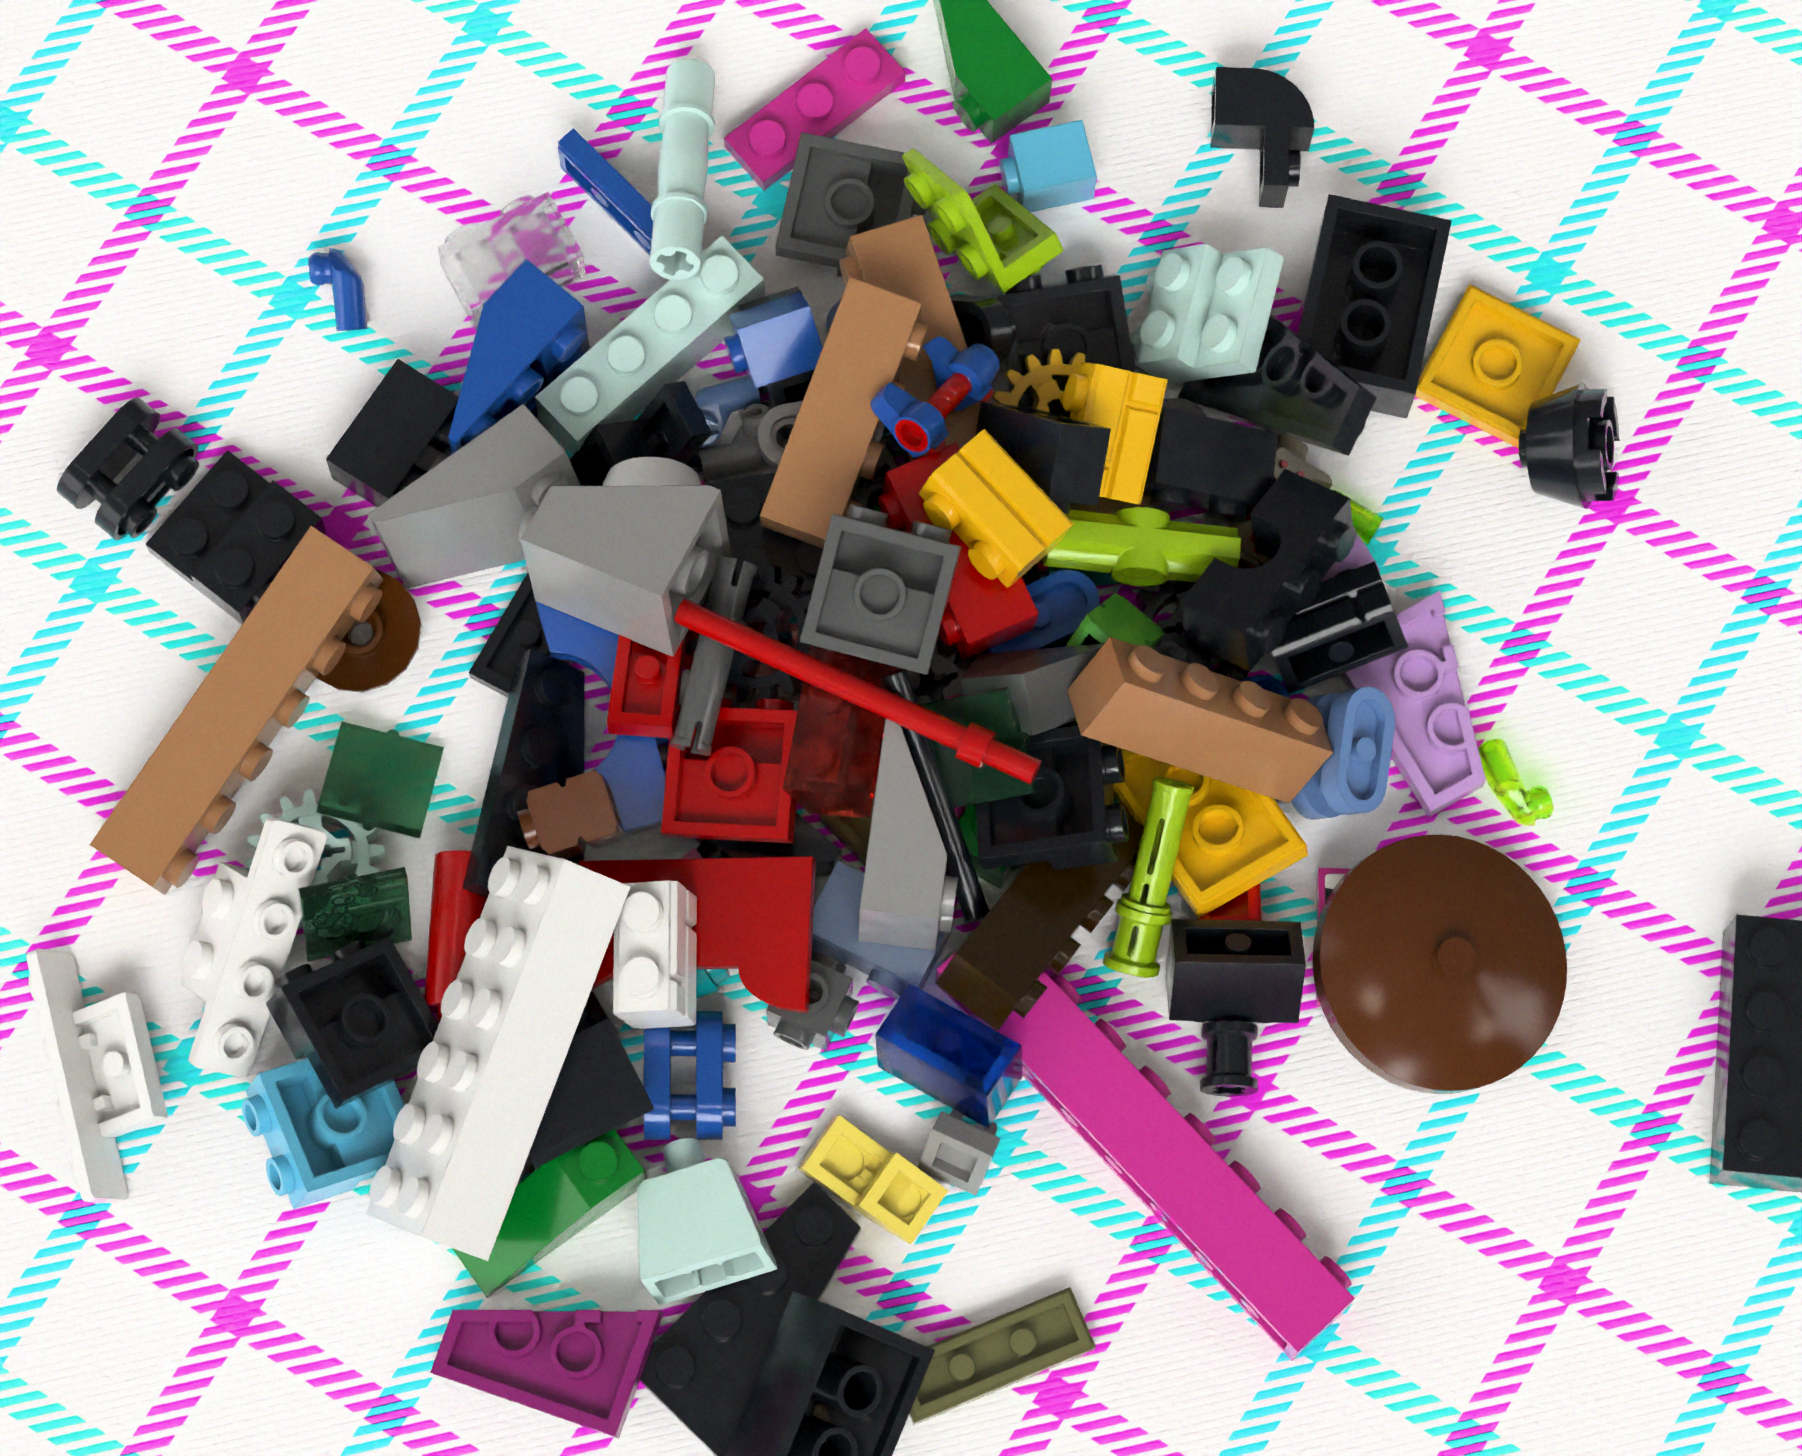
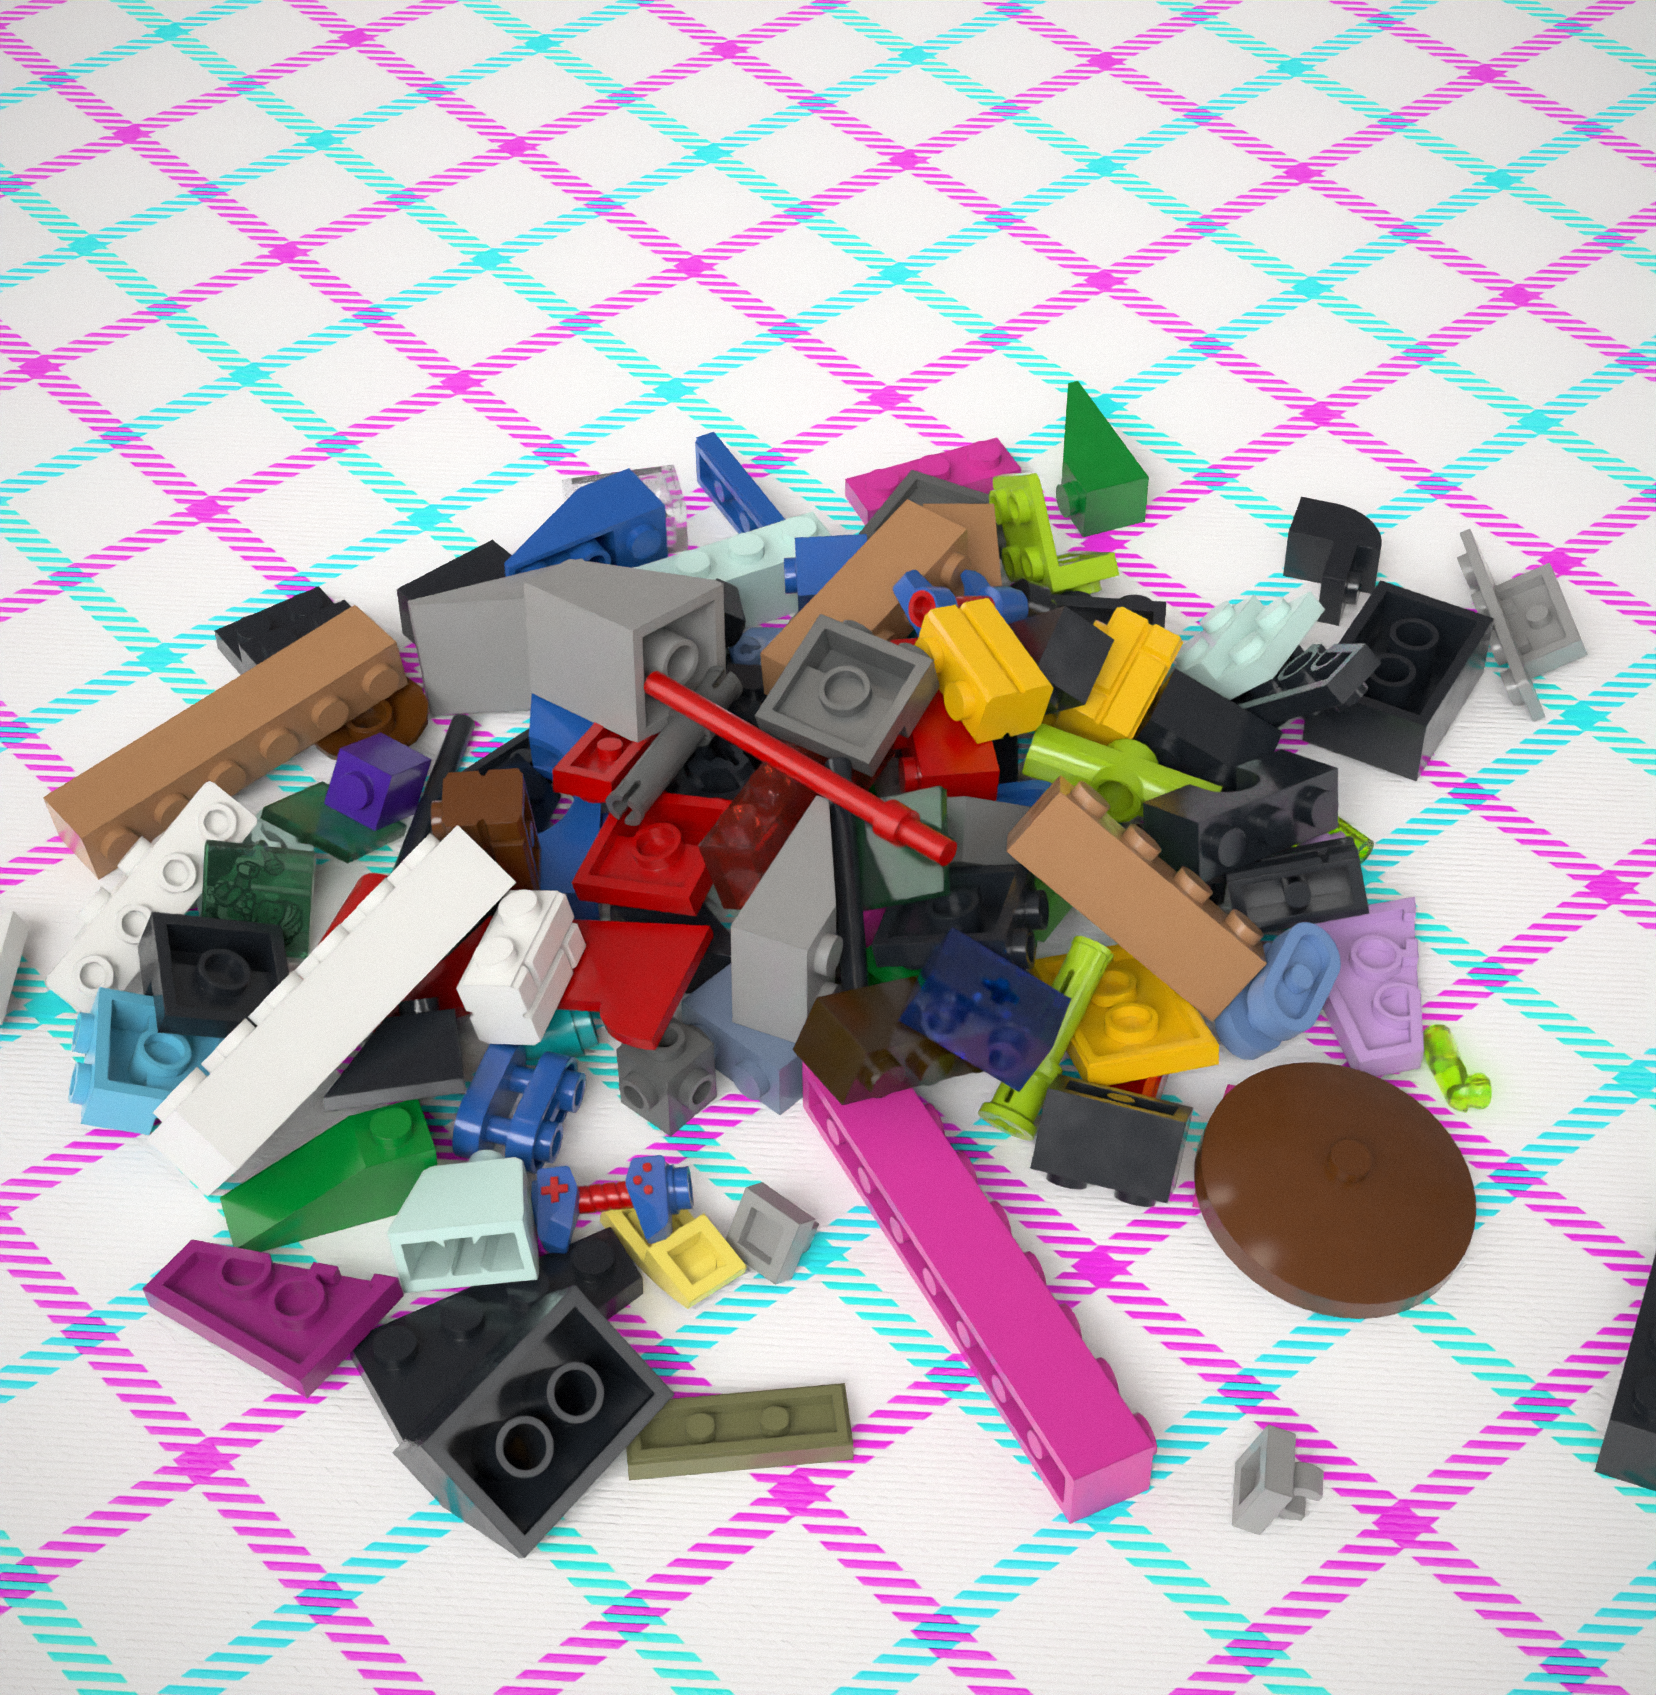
camera: 20 degrees right, 30 degrees down
black brick [57,397,199,540] -> none
blue arm [308,248,368,331] -> none
light aqua piece [650,59,715,280] -> none
clear blue brick [875,984,1022,1128] -> none
medium azure brick [999,120,1097,212] -> none
black bush [1200,1021,1258,1097] -> none
yellow tile [1415,284,1581,448] -> none
black cone [1519,383,1620,509] -> none
none -> dark purple brick [324,733,432,831]
none -> black bar [392,714,475,871]
none -> blue piece [531,1155,694,1254]
none -> clear blue brick [899,927,1071,1092]
none -> light grey tile [1232,1424,1324,1535]
none -> light grey bracket [1457,528,1588,722]

